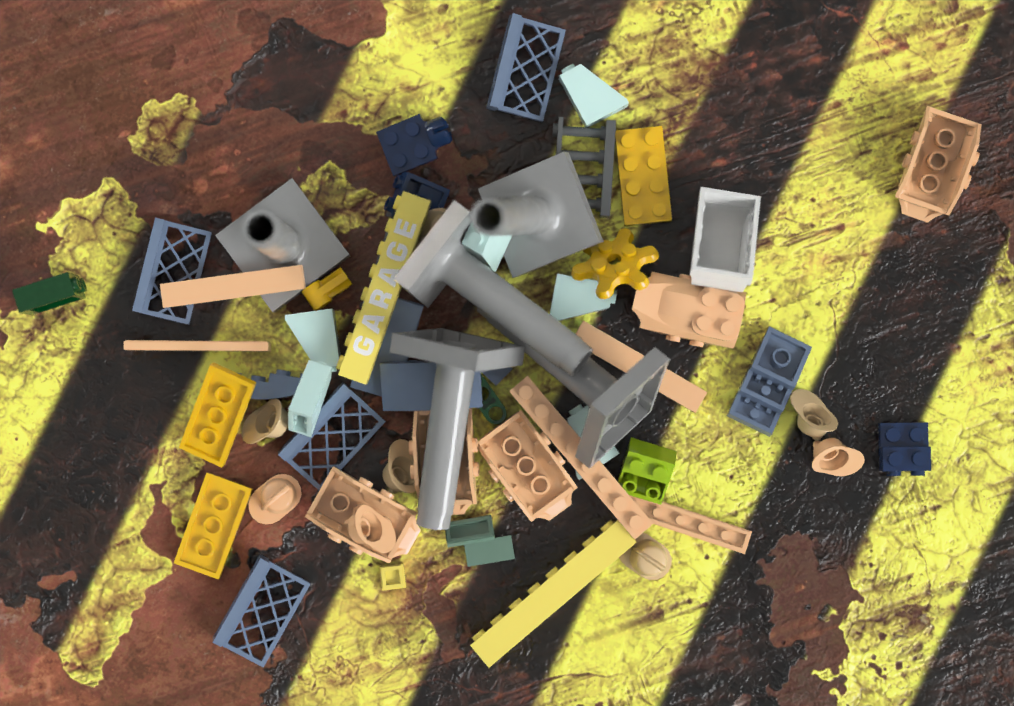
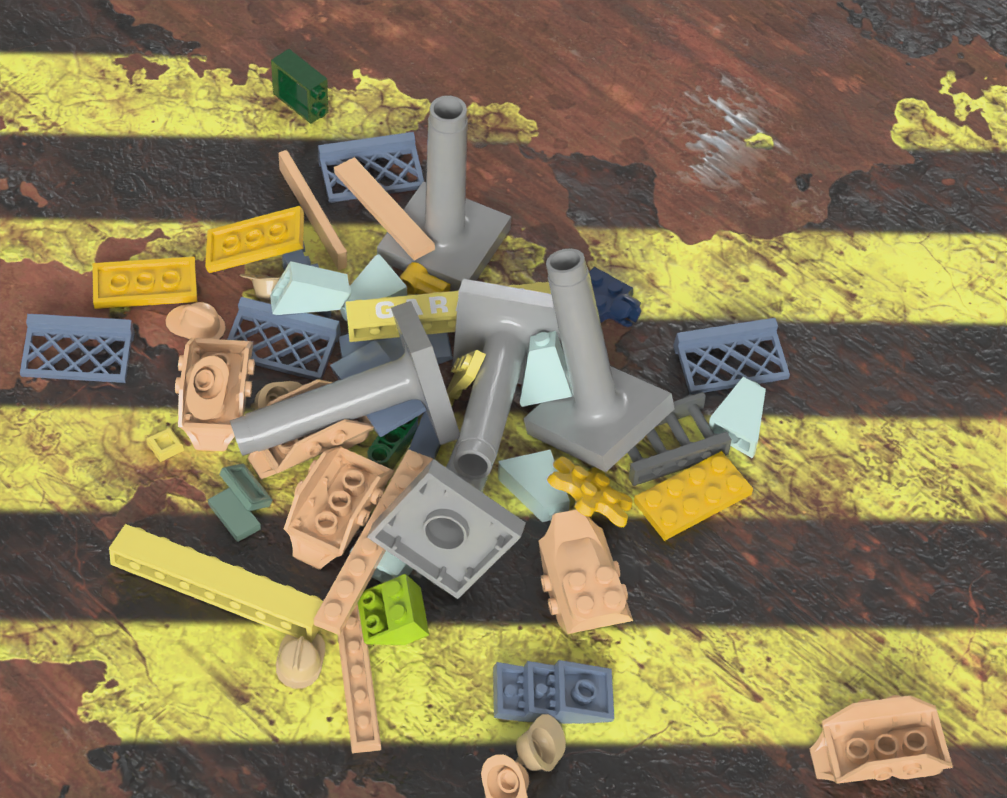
camera: 60 degrees right, 35 degrees down
light nougat tile [575,321,707,413] -> none
white container [690,187,761,293] -> none
none -> light yellow wing [447,350,486,406]

